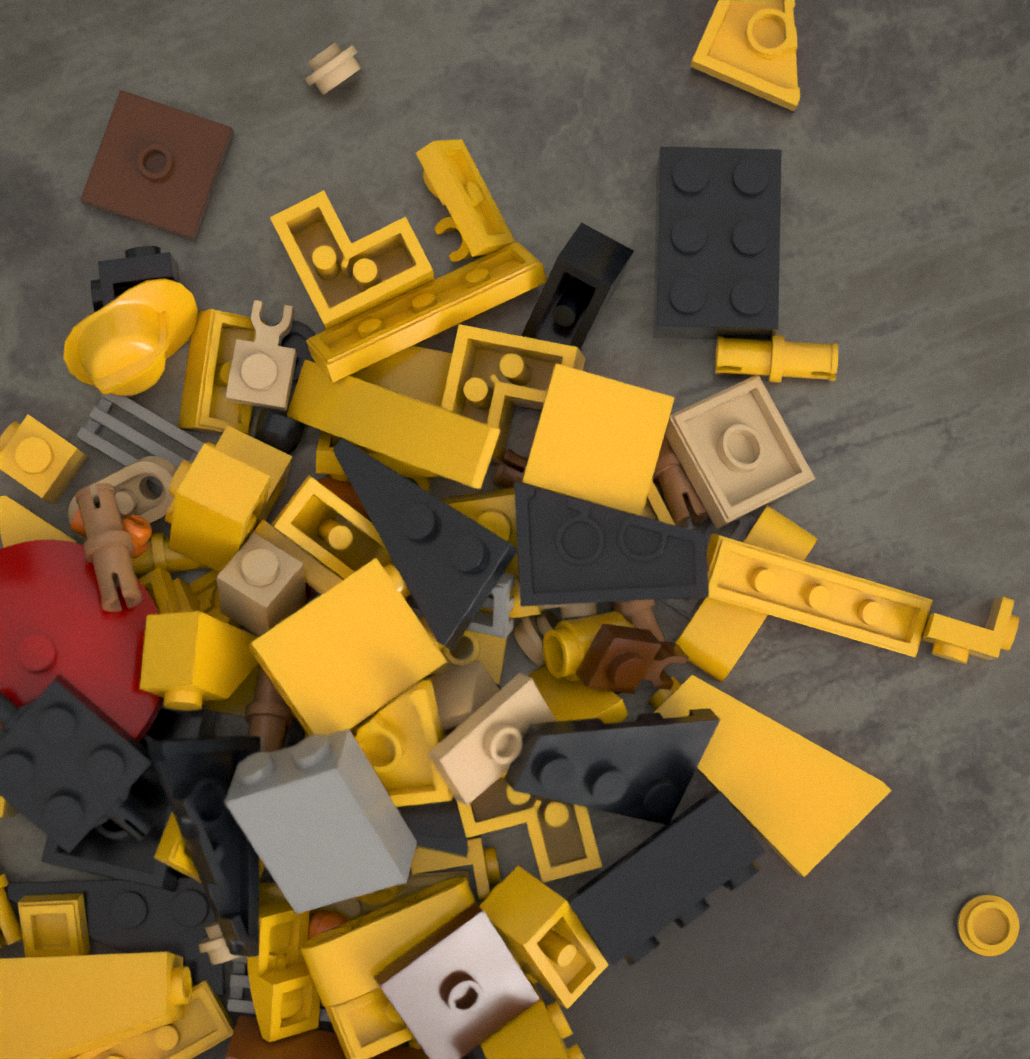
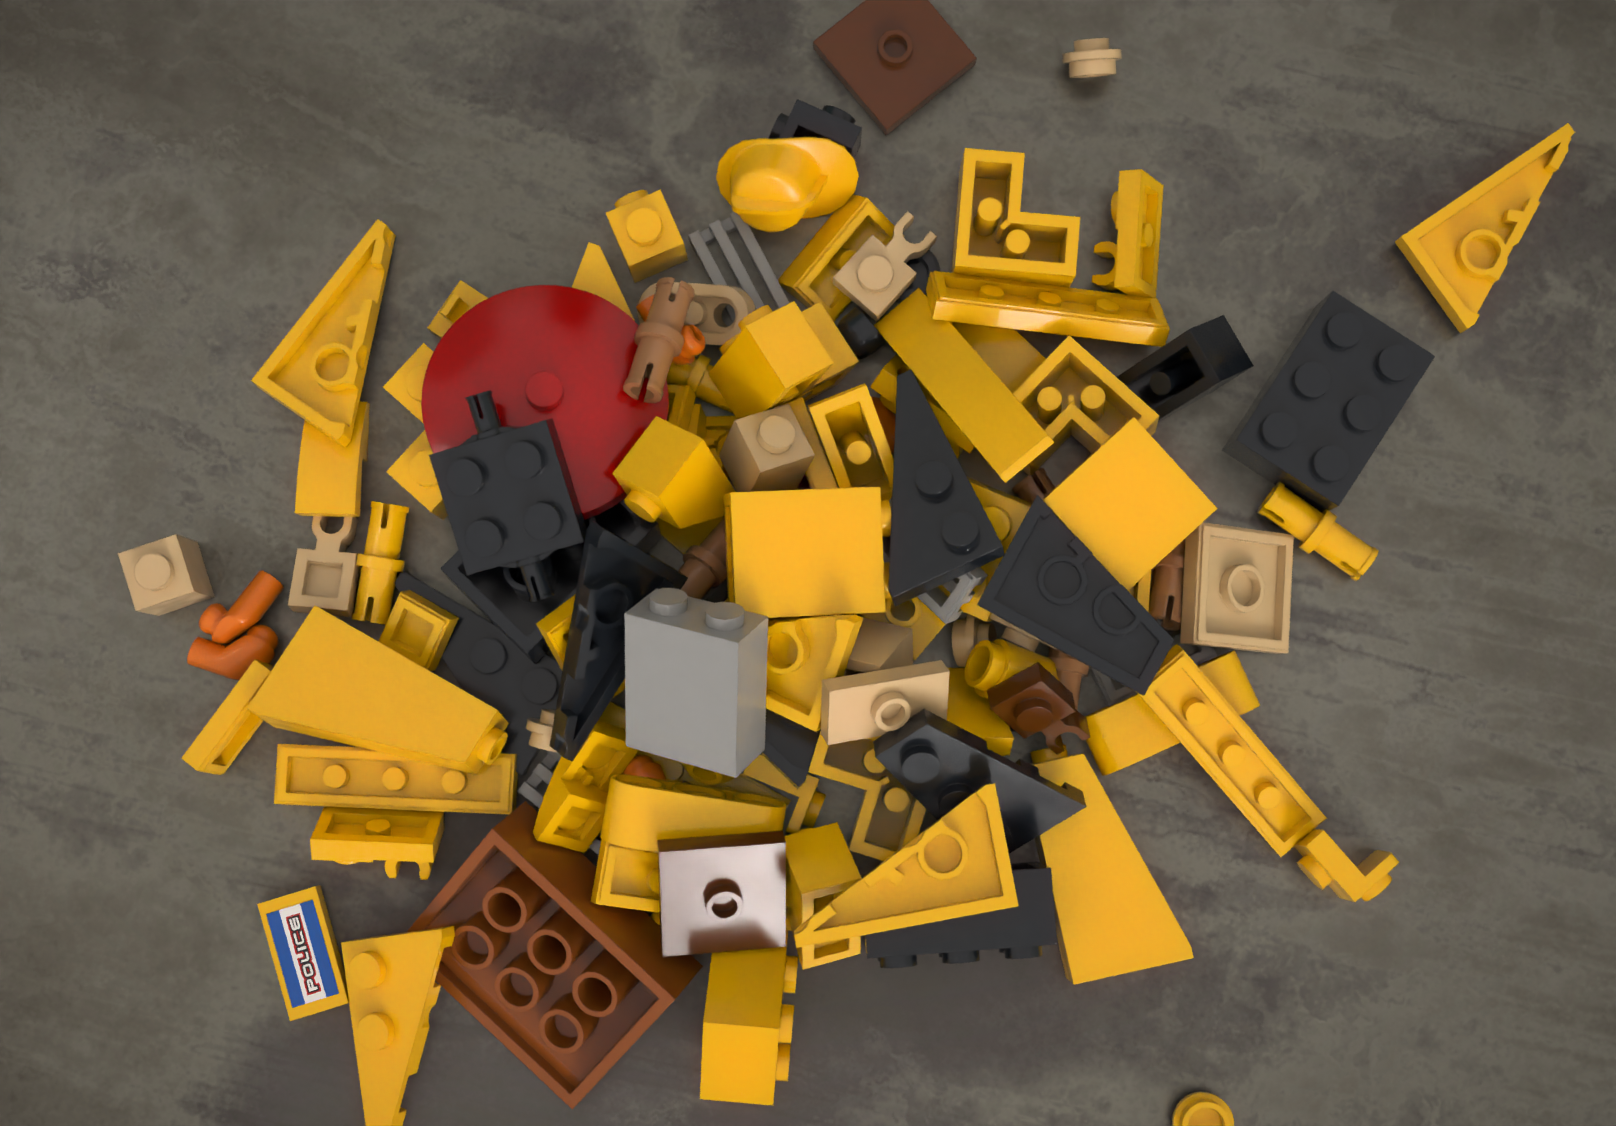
camera: 30 degrees right, 0 degrees up
none -> yellow wing [794,783,1019,948]

